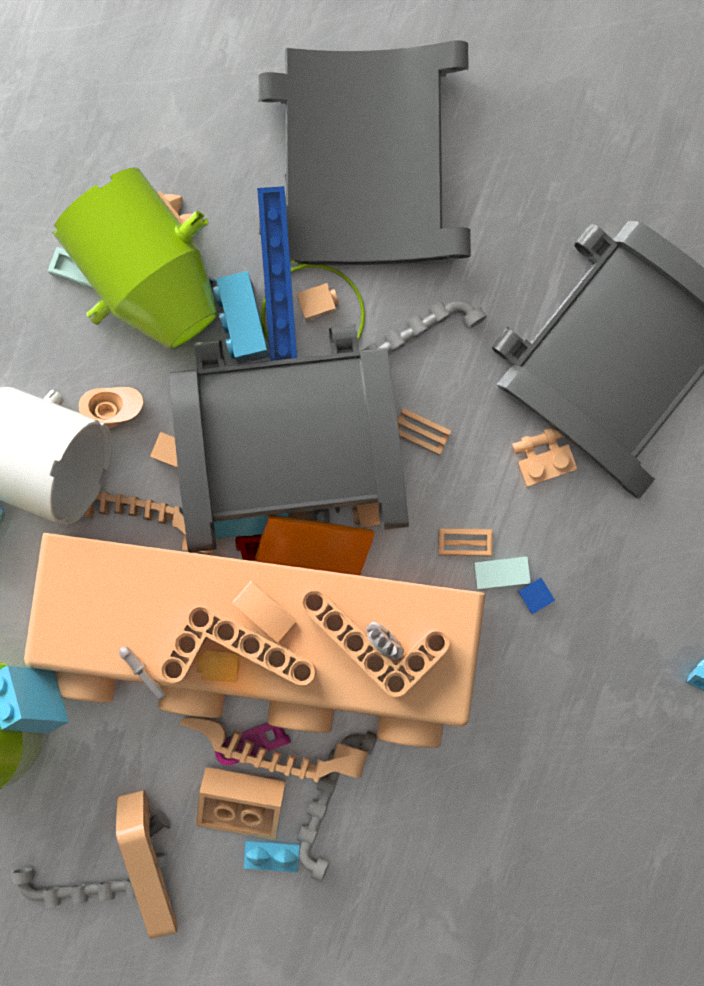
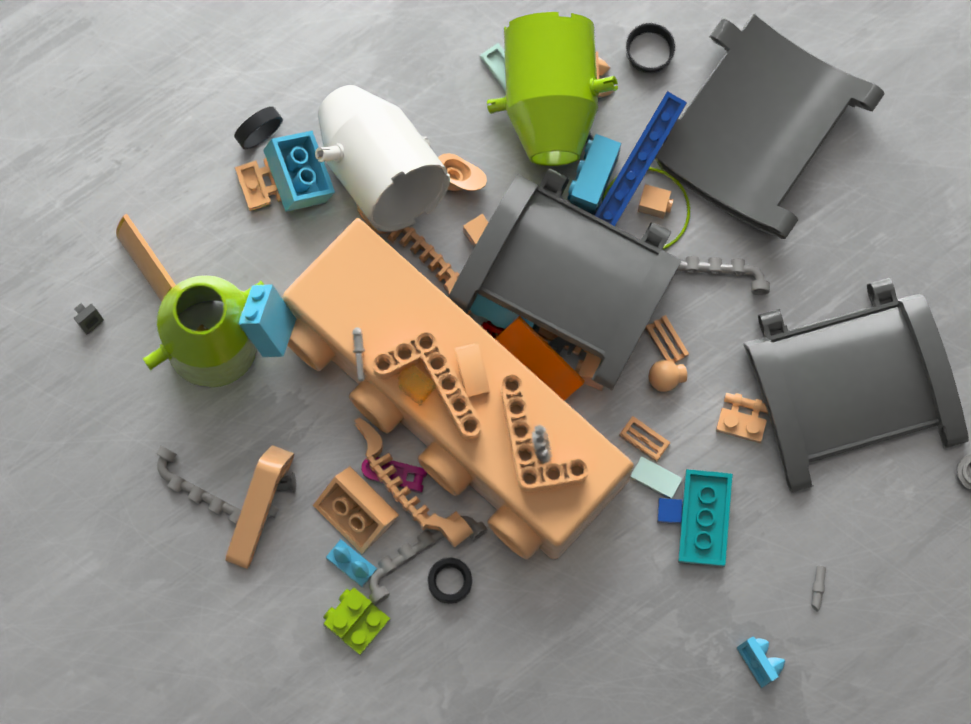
camera: 30 degrees right, 10 degrees down
none -> lime plate [323,587,390,656]
none -> black tyre [428,557,472,604]
none -> black tyre [626,23,675,73]
none -> light nougat piece [648,360,687,392]
none -> teal plate [678,469,733,567]

